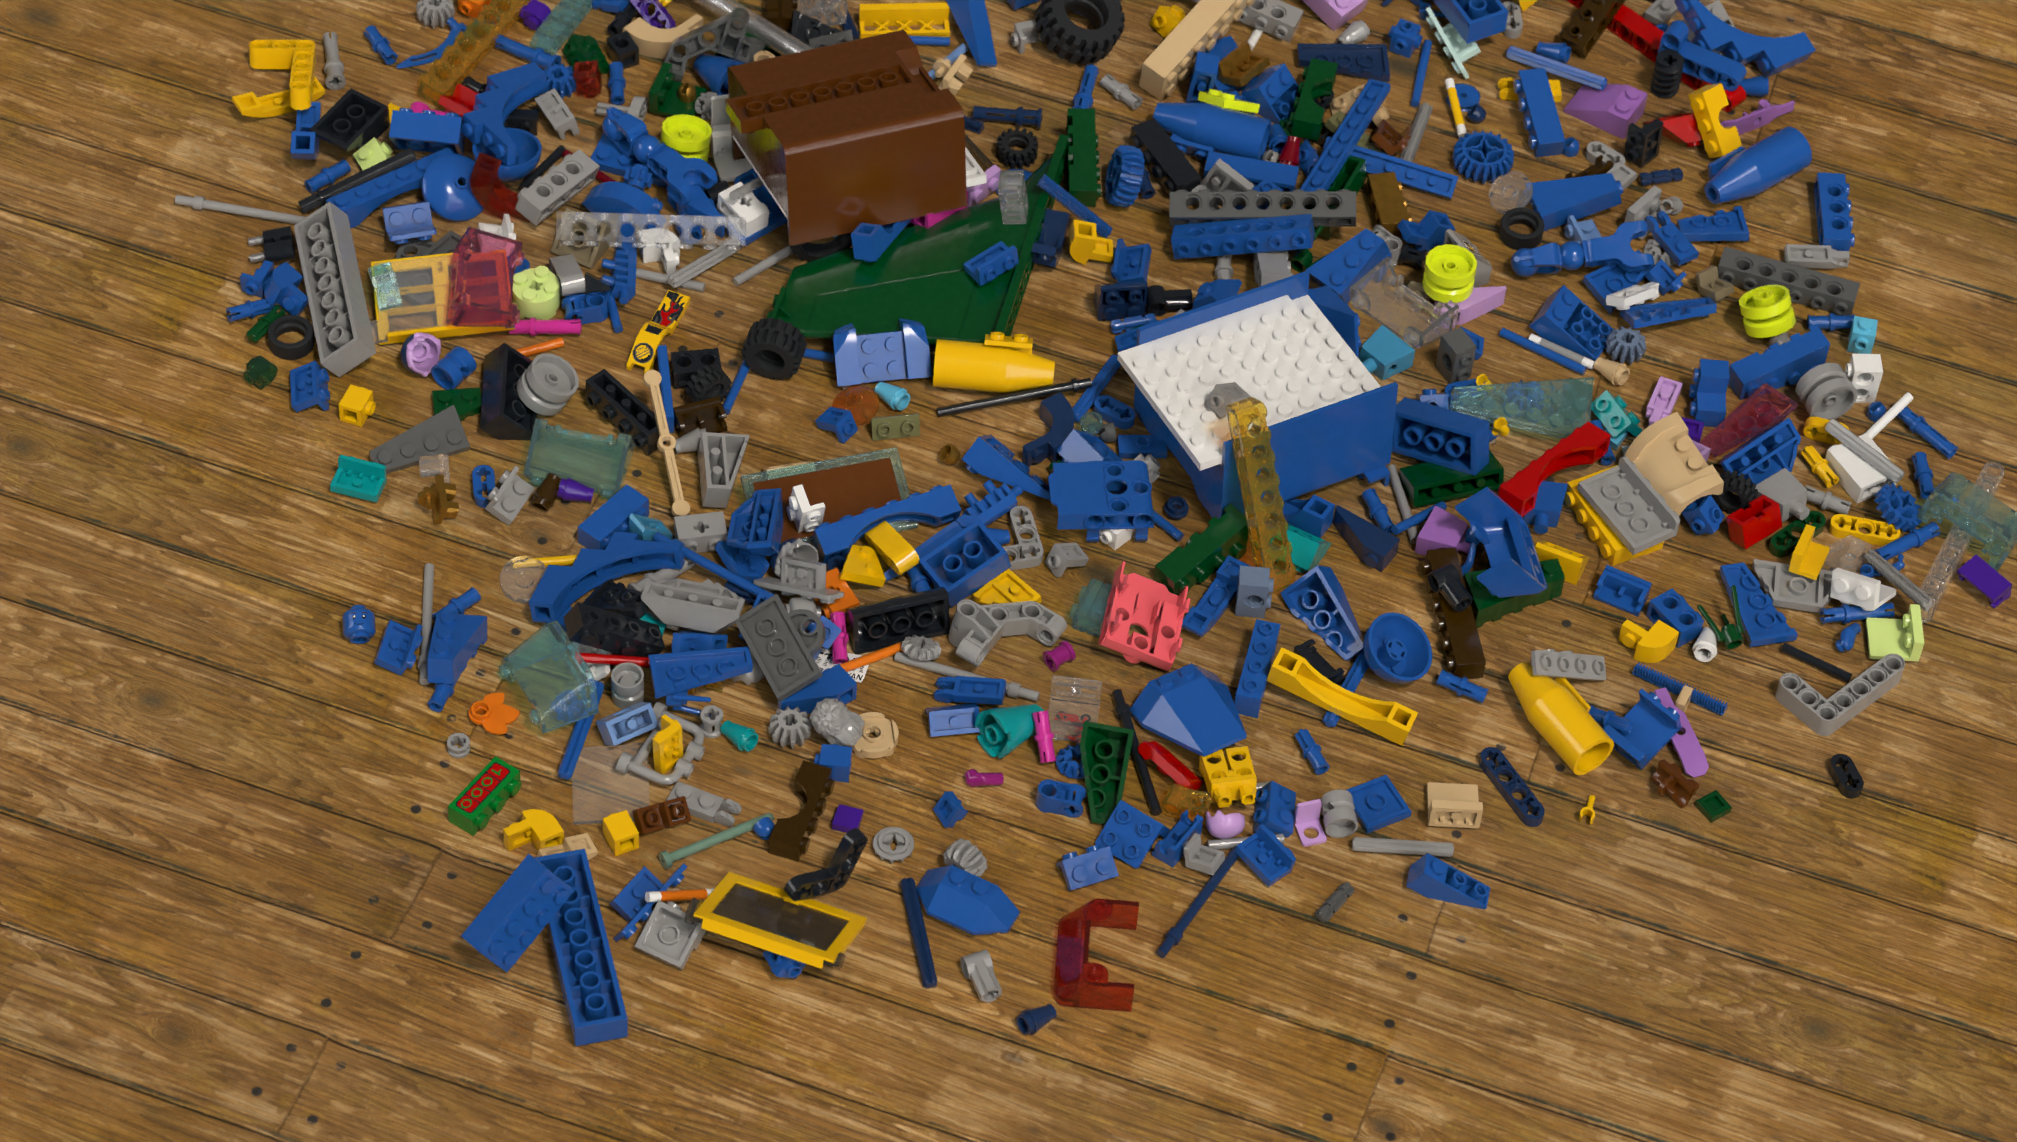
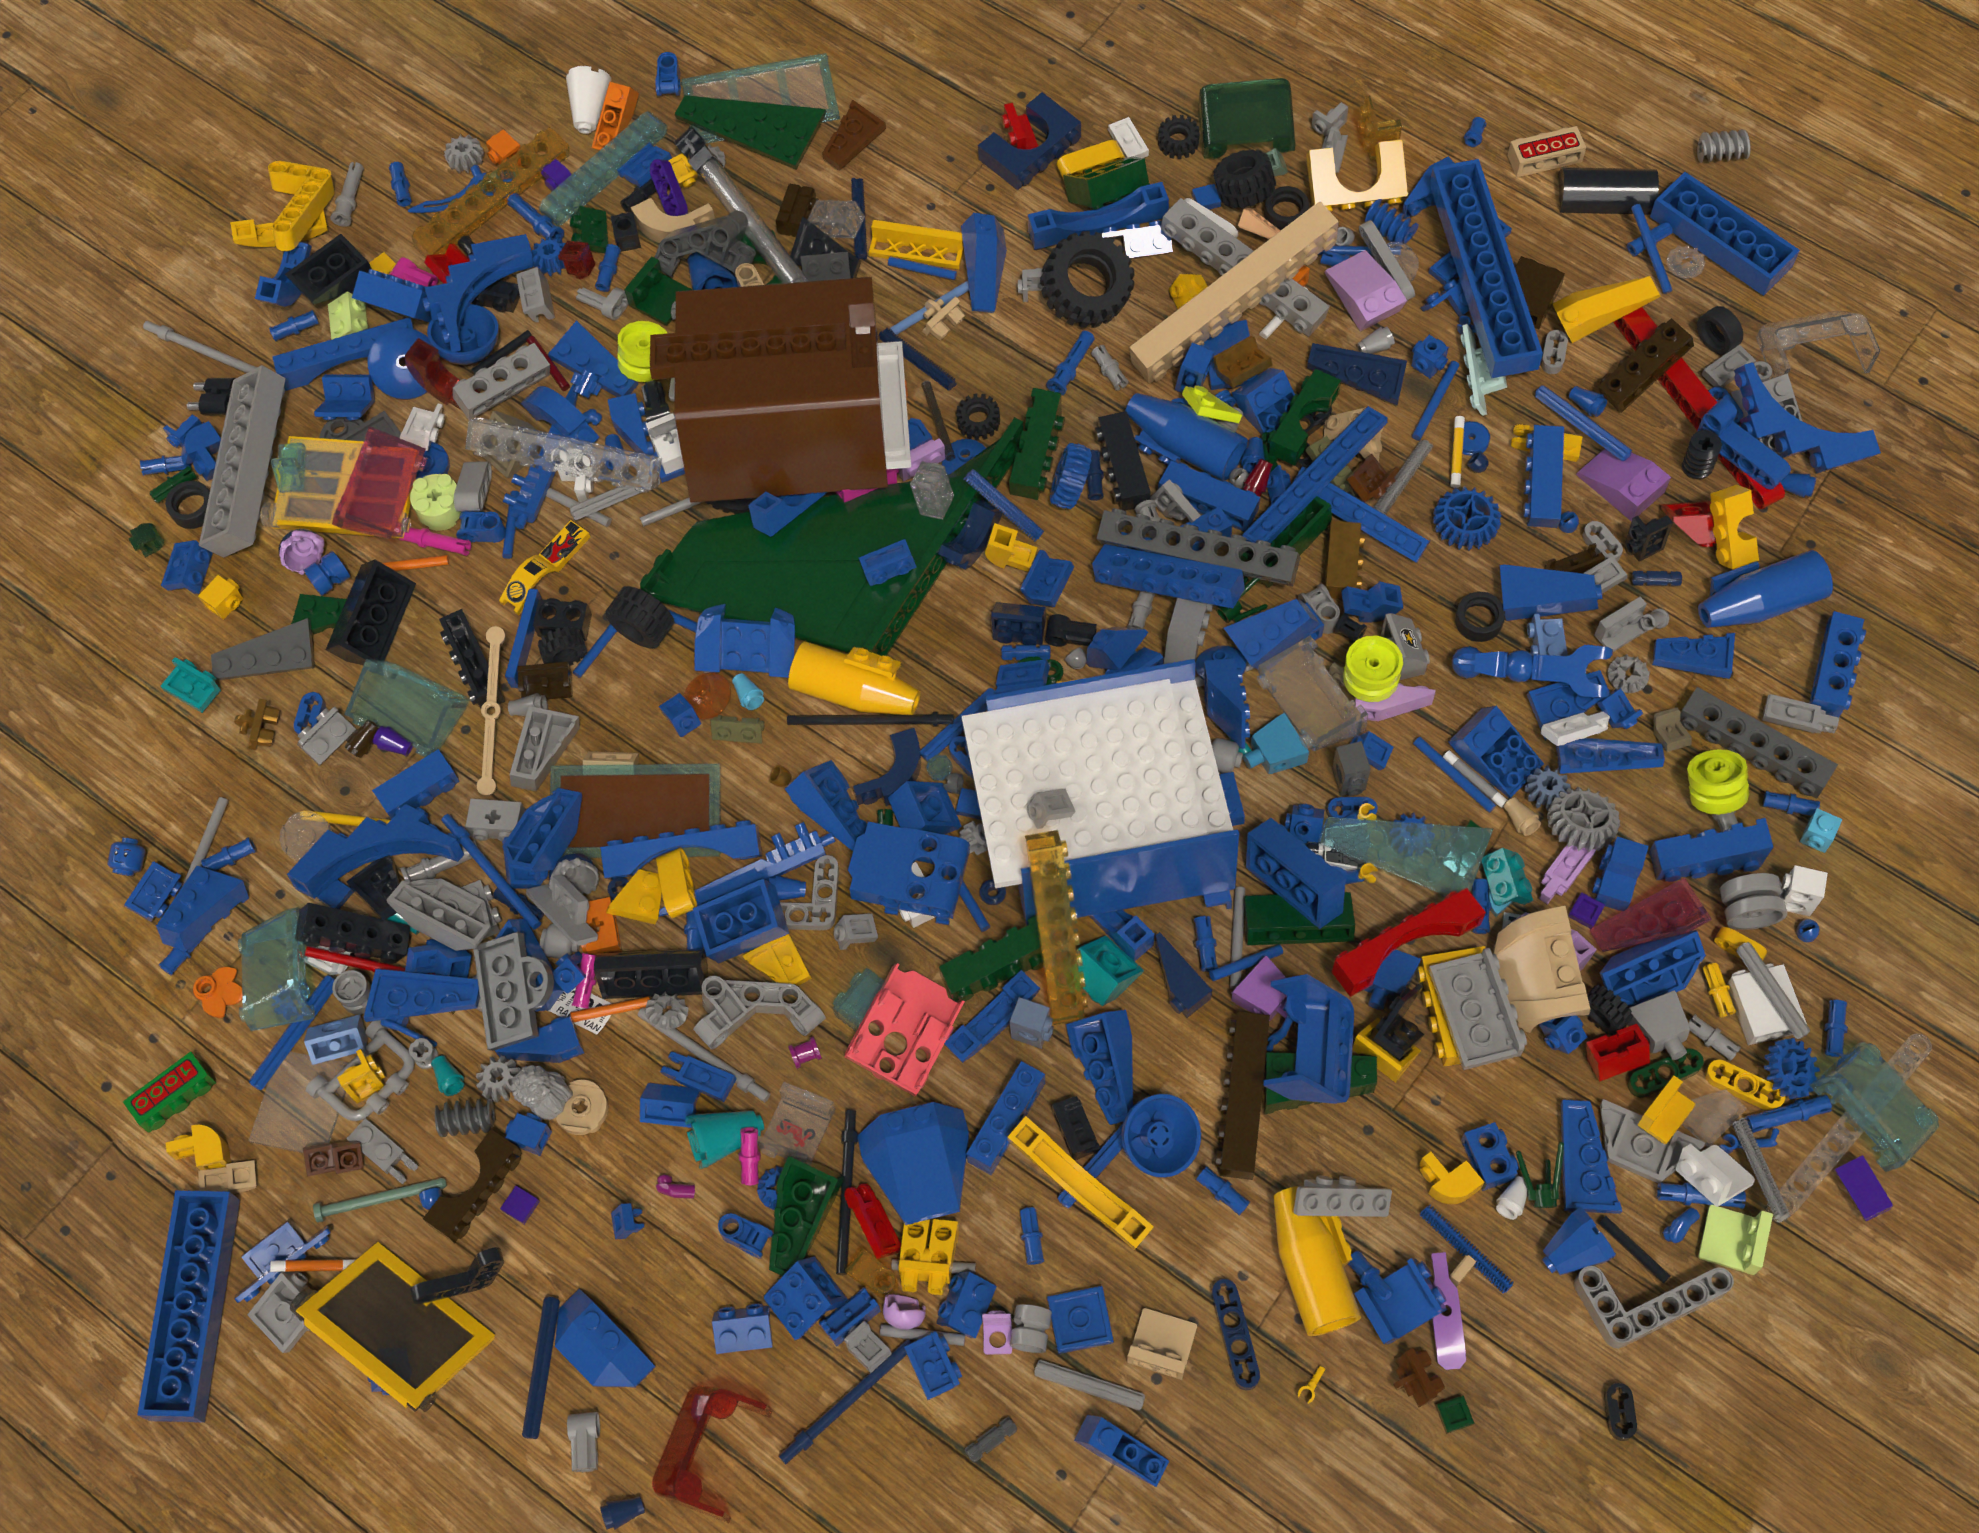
camera: 25 degrees right, 15 degrees up
black axle [298,148,416,214] -> none
clear panel [419,454,450,483] -> none
light grey bush [447,733,470,759] -> none
blue brick [461,854,575,972] -> none
light grey wheel [517,353,579,416] -> none
black slope [585,272,612,292] -> none
blue piece [602,106,718,205] -> none
yellow brick [603,810,639,857] -> none
dark azure slope [629,513,674,541] -> none
pearl gold hinge [678,83,696,103] -> none
white bracket [786,484,826,533] -> none
light grey gear [873,827,914,863] -> none
light grey gear [943,838,988,877] -> none
dark blue pin [973,105,1043,129] -> none
black piece [1427,564,1473,612] -> none
clear tile [1489,171,1533,214] -> none
blue hinge [1593,565,1652,617] -> none
blue hinge [1645,211,1699,265] -> none
medium lavender piece [1720,99,1795,135] -> none
white bar [1864,392,1914,439] -> none
blue pin [1896,406,1958,459] -> none
none -> dark grey piece [435,1098,495,1137]
none -> black bracket [1373,984,1424,1060]
none -> blue cone [1542,1207,1616,1275]
none -> light grey gear [1547,787,1620,852]

